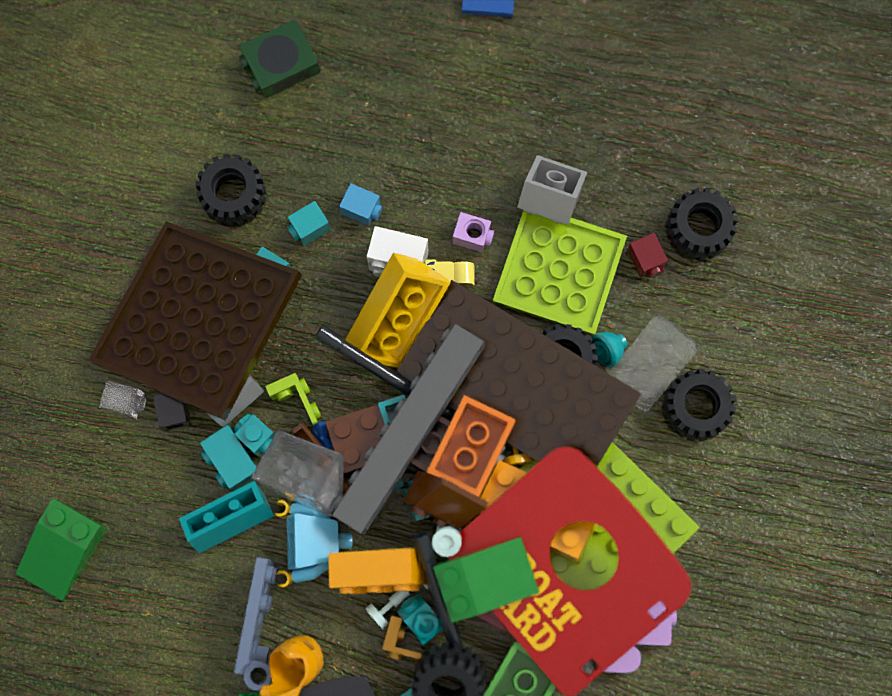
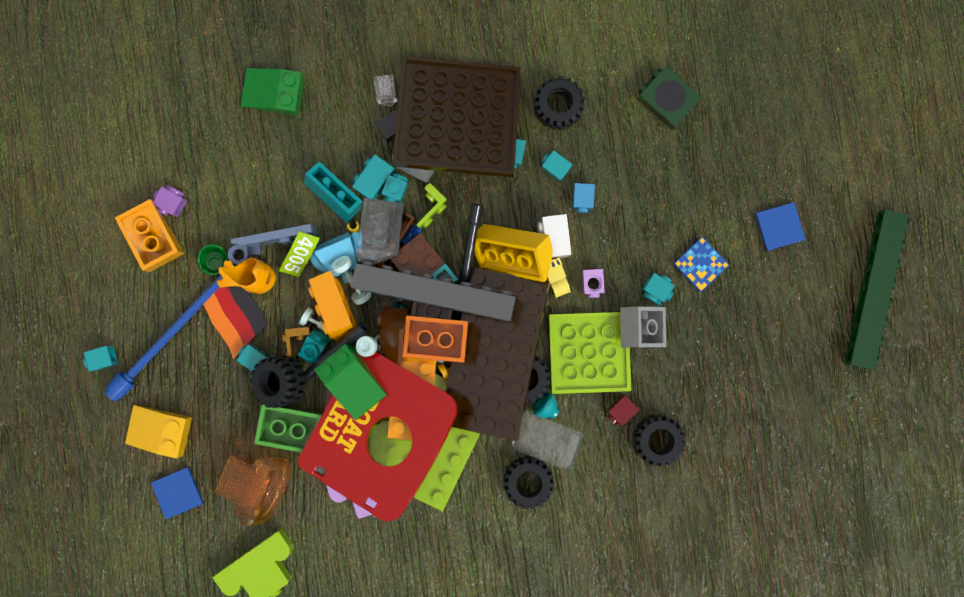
camera: 70 degrees right, 10 degrees up
none -> lime sticker [279,231,320,277]
none -> light aqua wheel [331,256,372,305]
none -> teal brick [641,273,674,306]
none -> tile [673,237,729,292]

